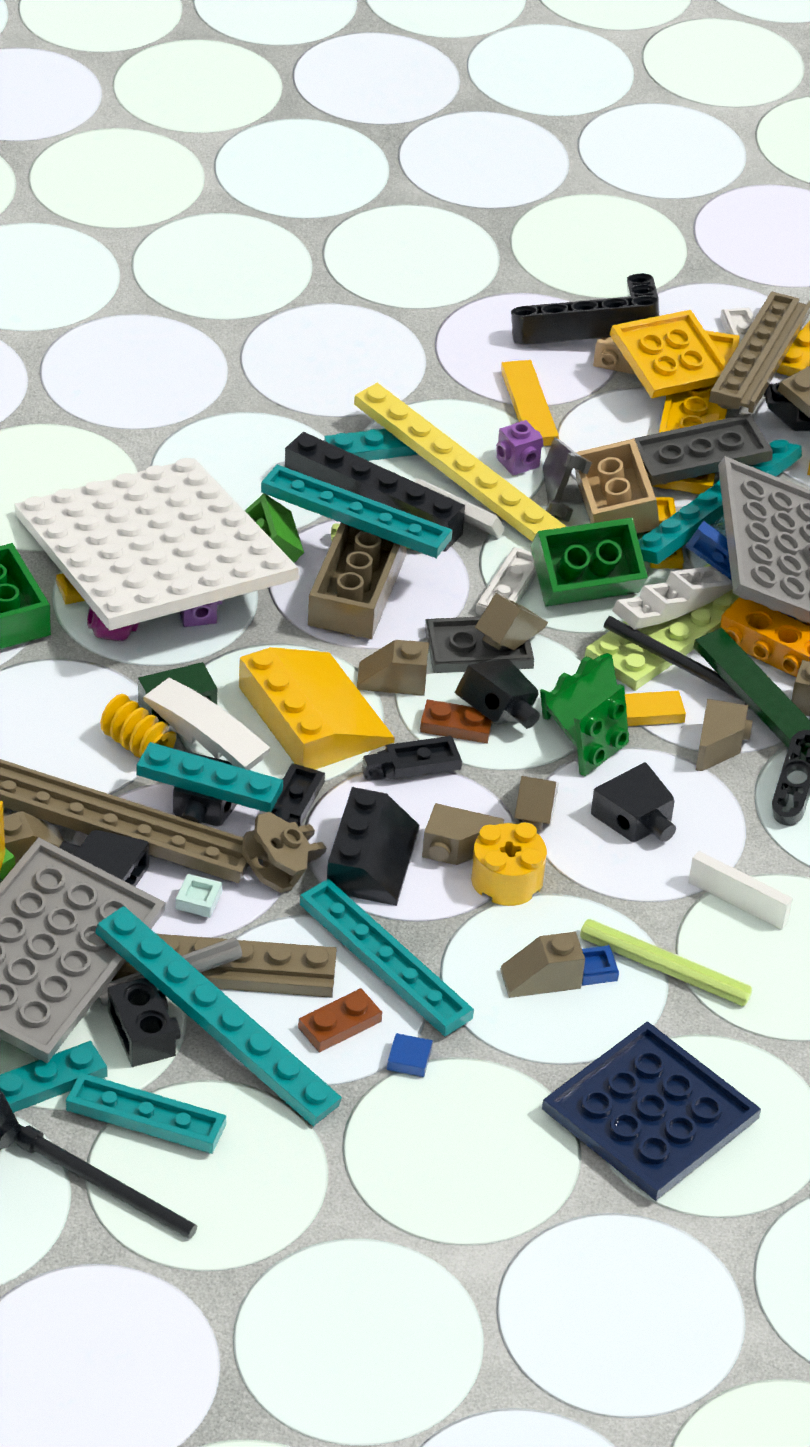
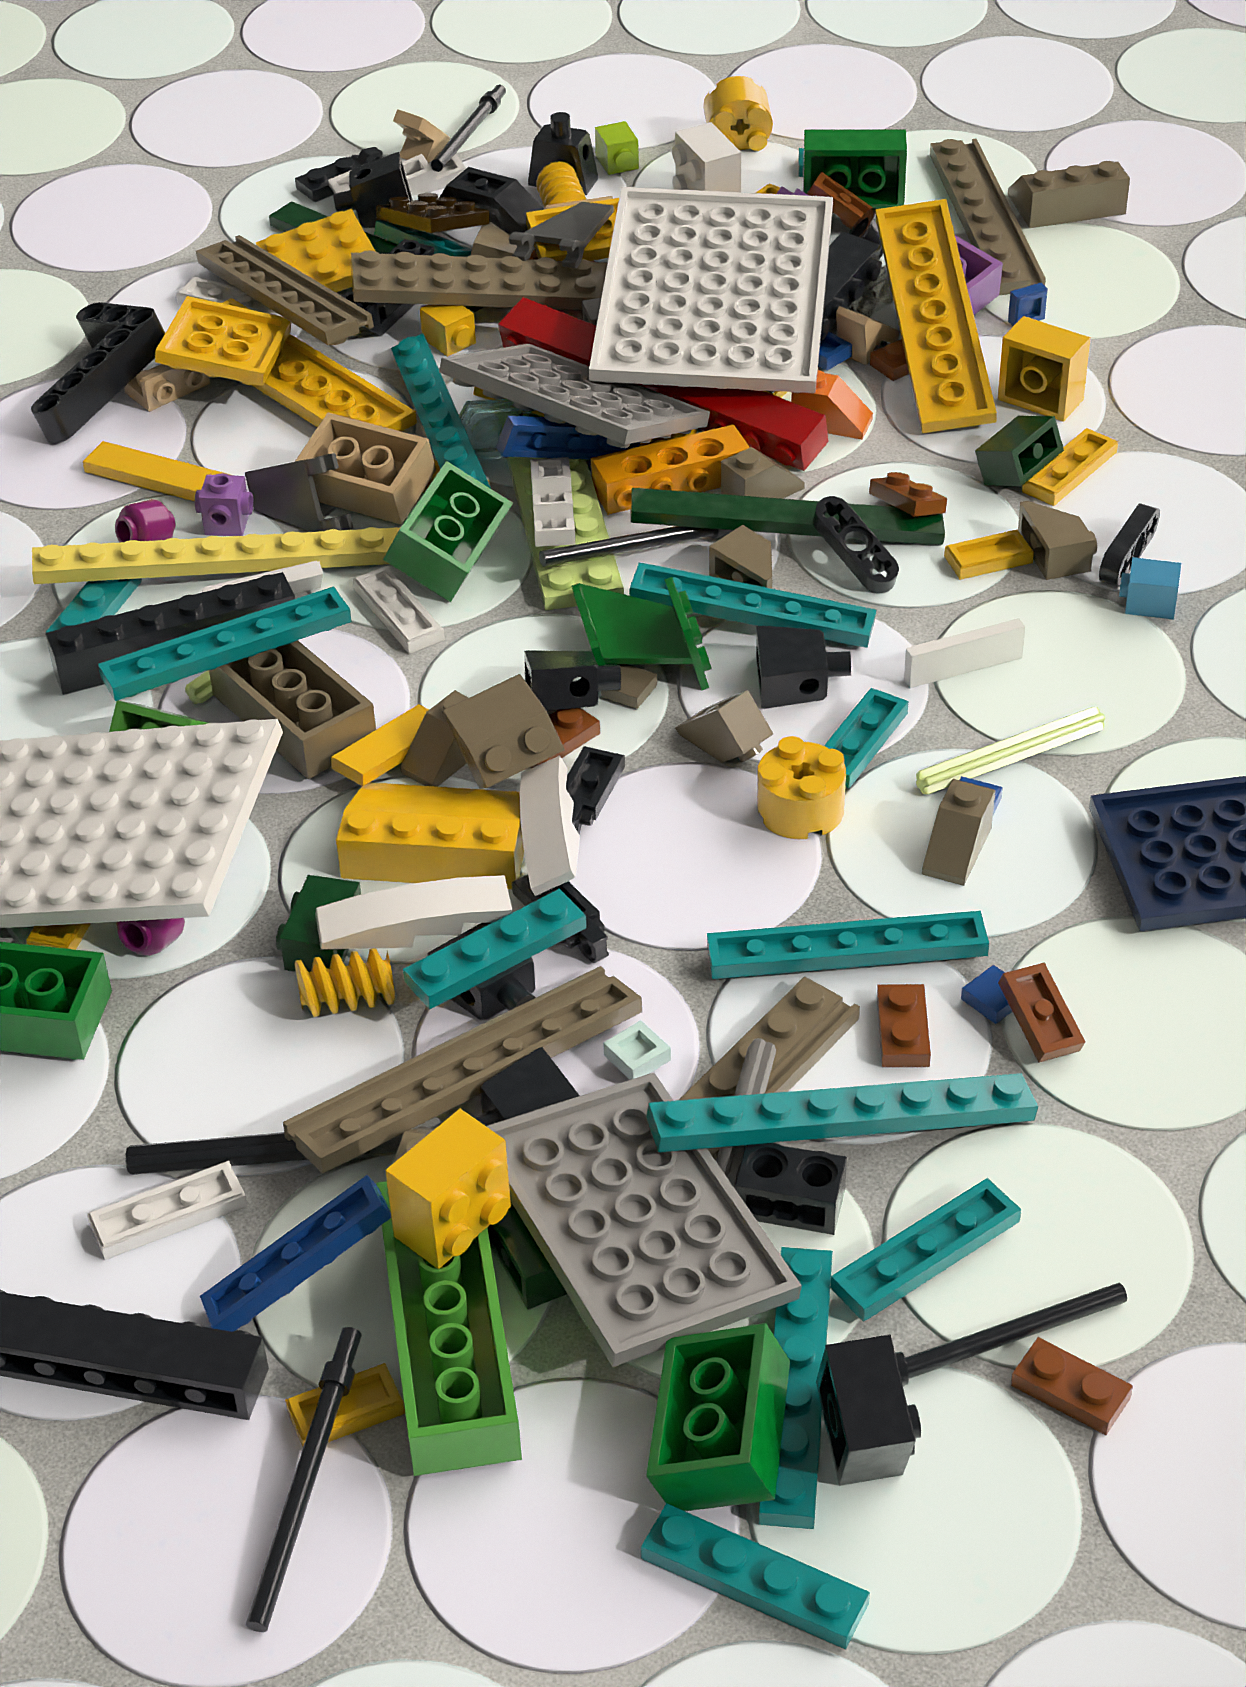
camera: 50 degrees left, 0 degrees up
dark tan hinge [242,812,327,893] -> none
black slope [327,787,420,906] -> none
dark tan slope [422,803,505,865] -> none
dark grey tile [425,616,534,673] -> none
dark tan slope [475,593,548,650] -> none
dark grey plate [632,414,773,486] -> none
none -> magenta head [115,499,176,542]
none -> yellow tile [331,704,429,786]
none -> dark tan slope [442,674,565,789]
none -> white slope [520,755,580,896]
none -> dark tan tile [601,664,657,709]
none -> teal plate [629,562,877,648]
none -> teal plate [824,688,909,788]
none -> dark orange plate [998,962,1086,1063]
none -> dark orange plate [1011,1337,1133,1435]

